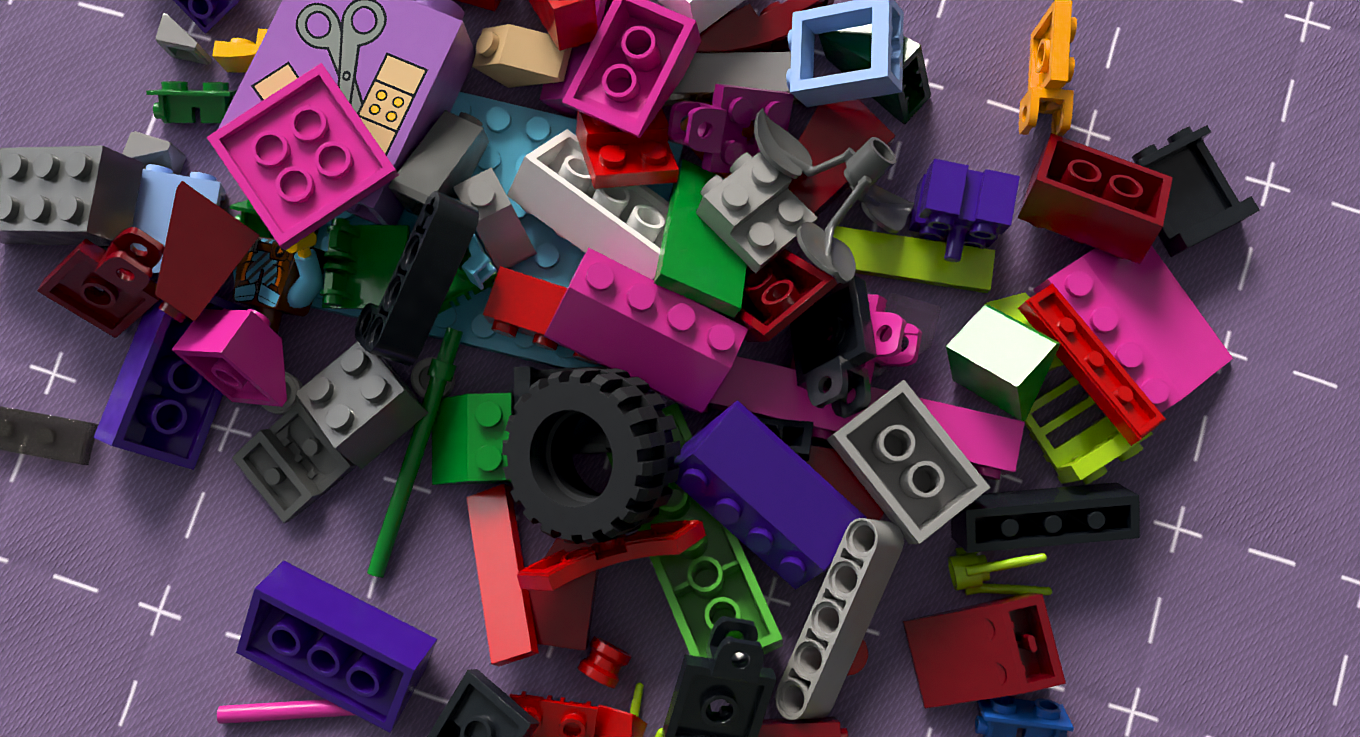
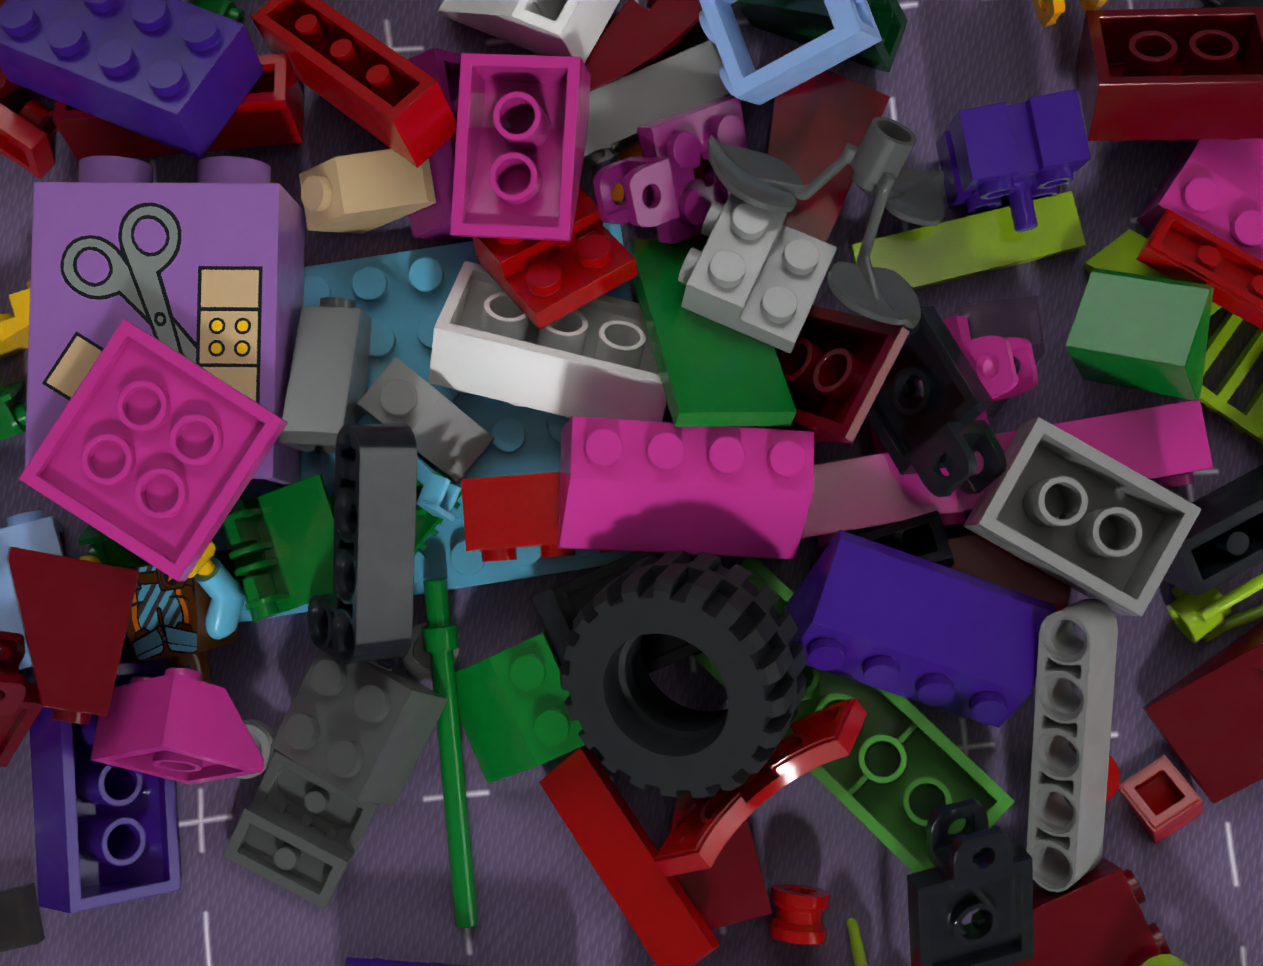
camera: 15 degrees left, 5 degrees up
none -> red slope [1118,755,1203,844]

